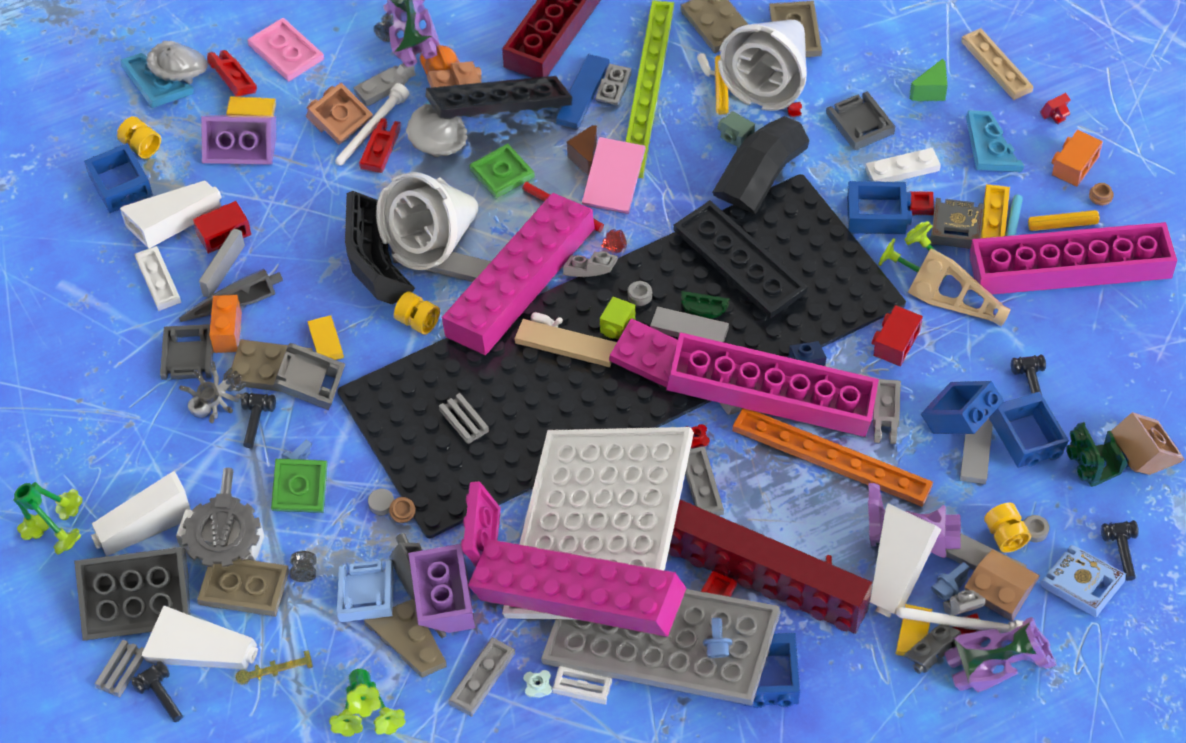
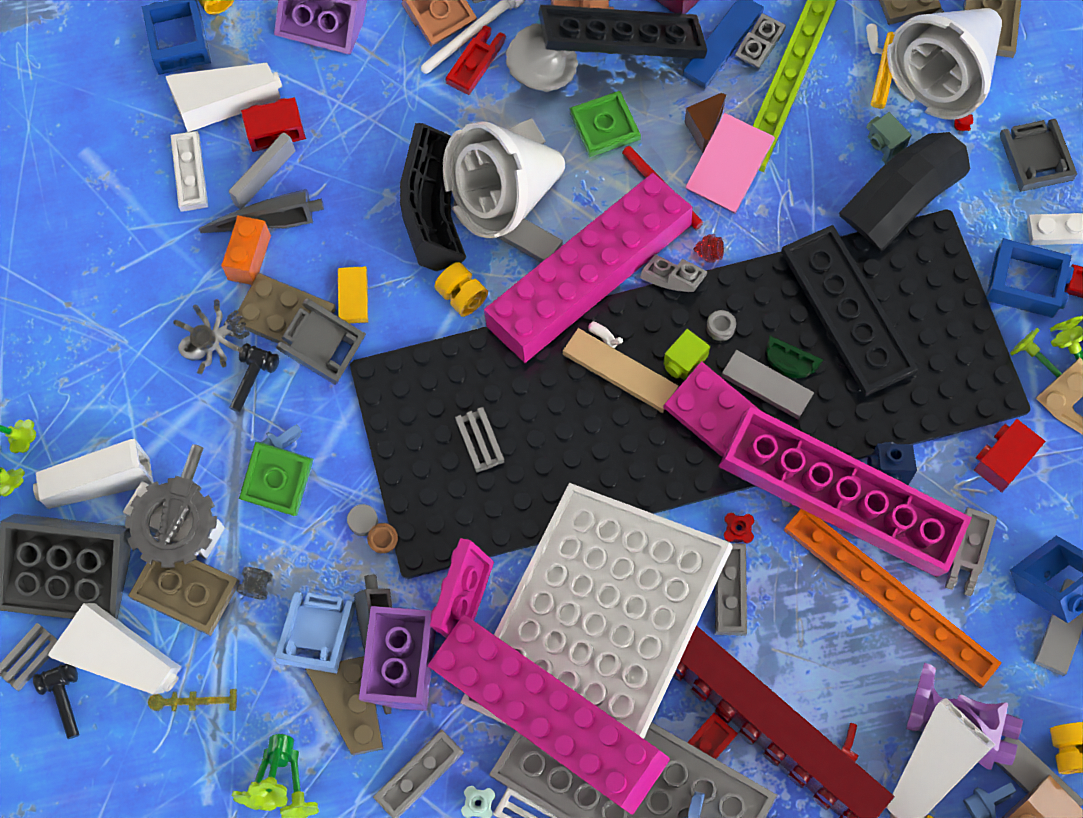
camera: 15 degrees right, 15 degrees up
dark grey container [160,324,214,380] -> none

